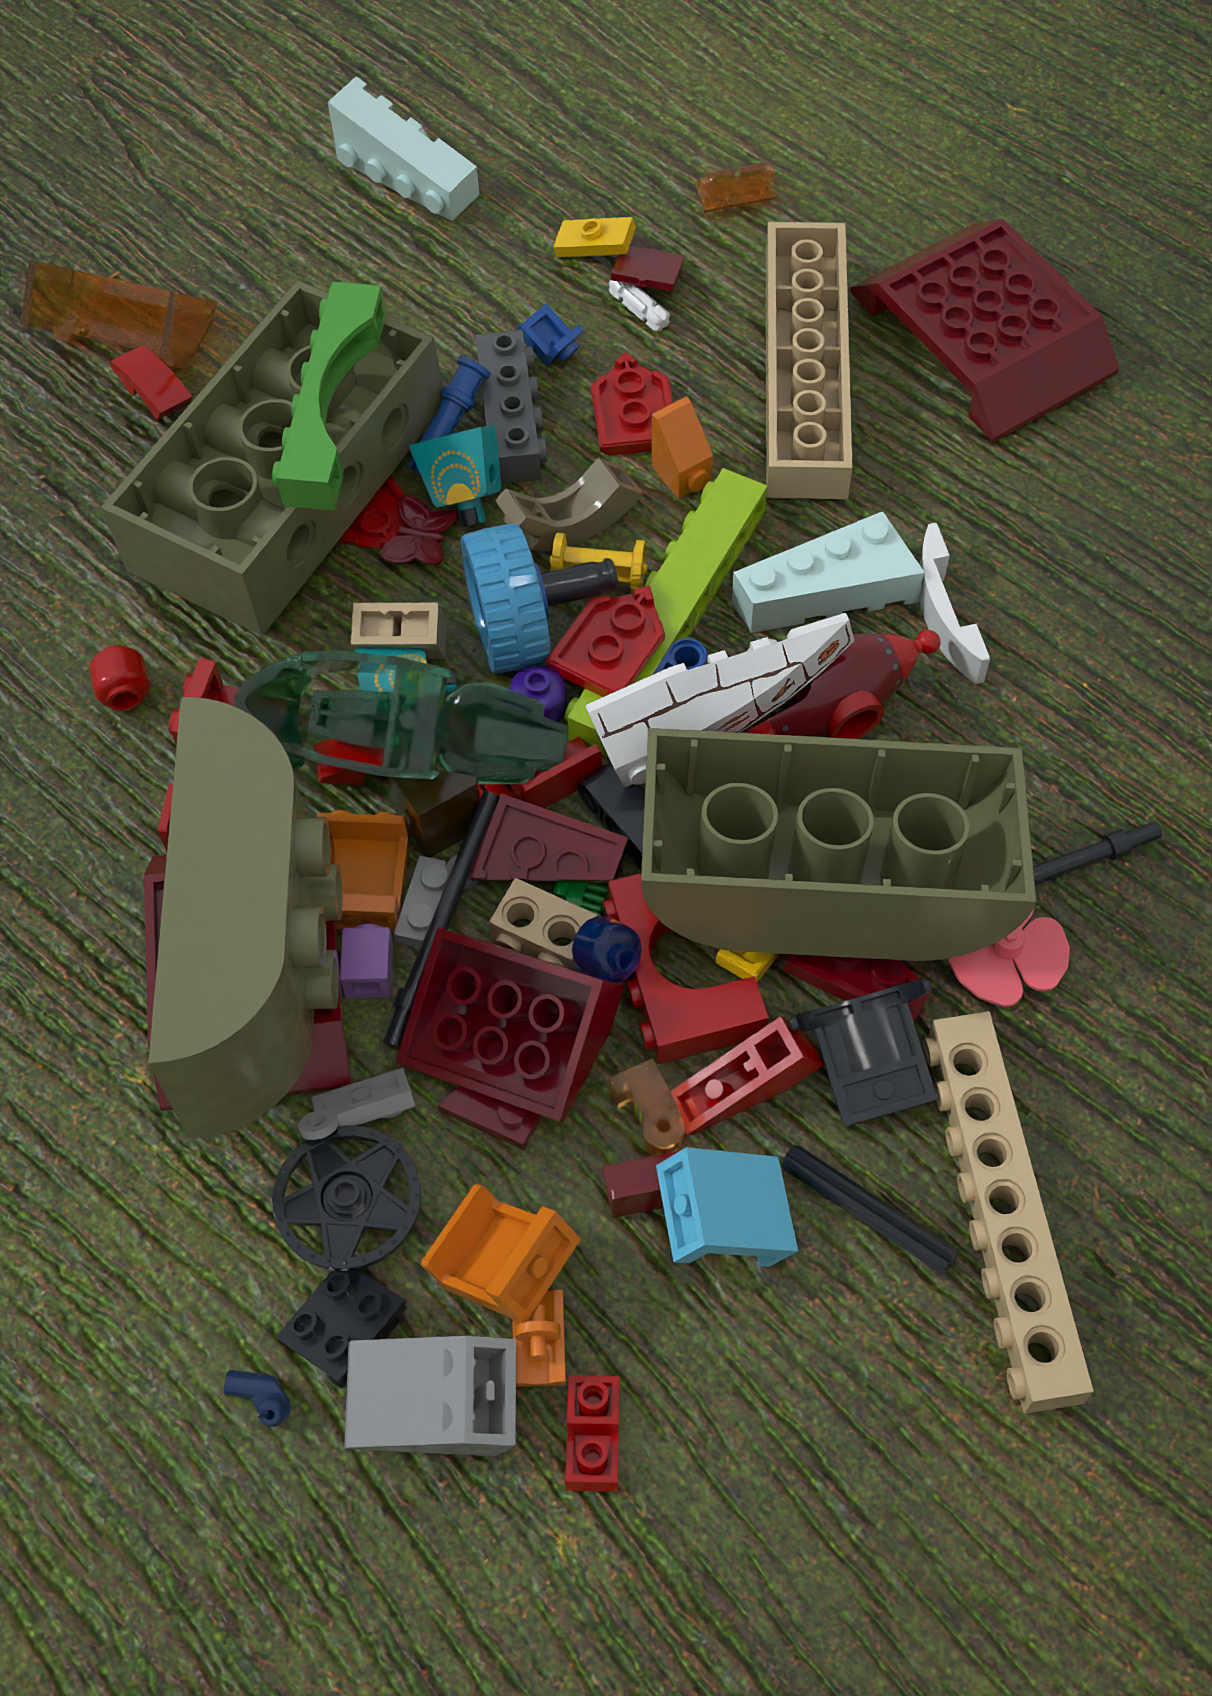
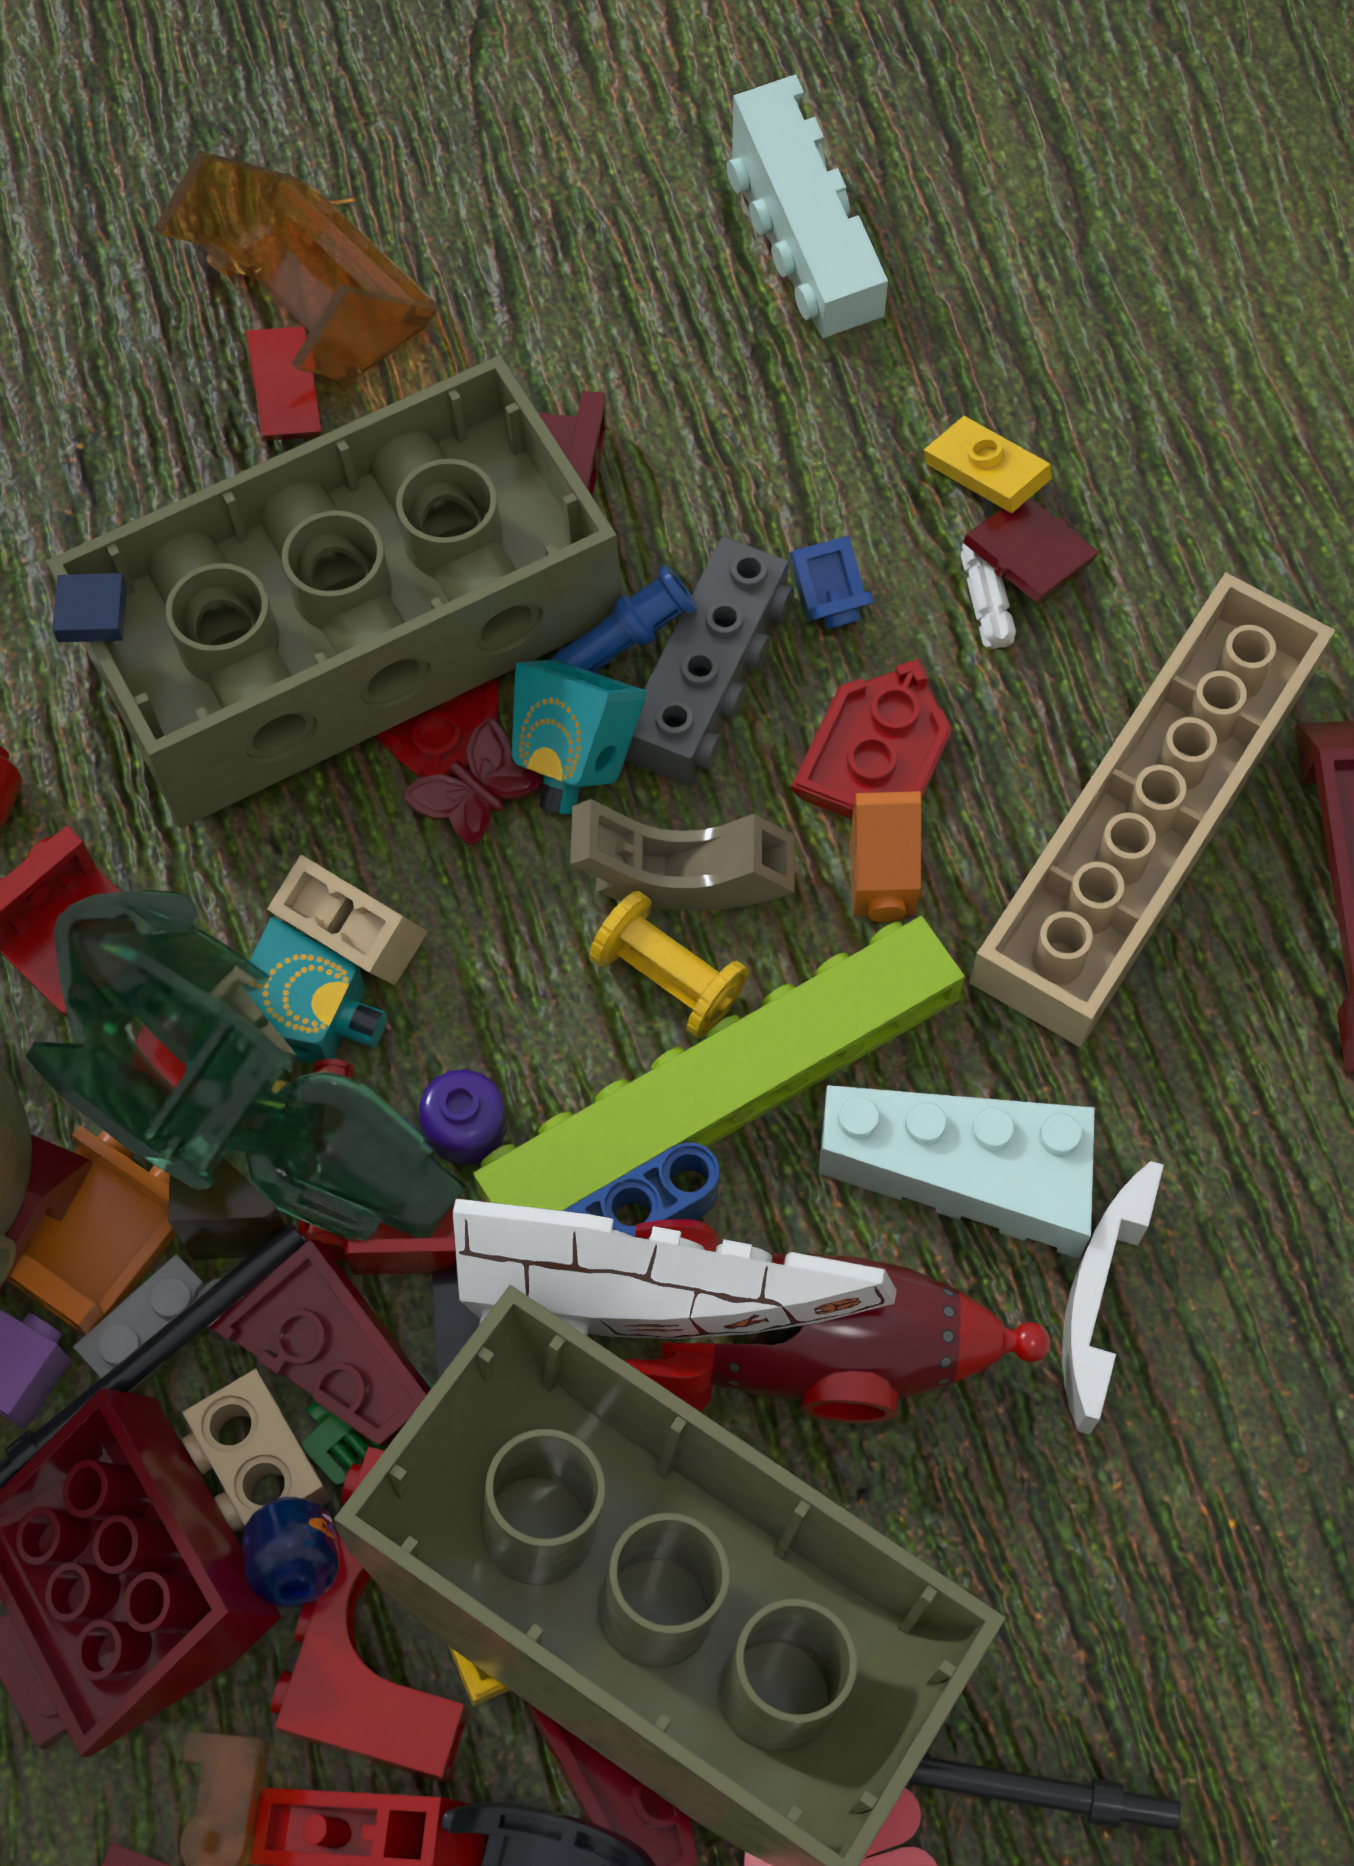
camera: 30 degrees right, 5 degrees up
bright green arch [272,281,386,511] -> none
dark azure wheel [460,524,619,674] -> none
red tile [545,586,665,697] -> none
clear orange hinge [695,162,777,213] -> none
none -> dark blue tile [52,573,127,643]

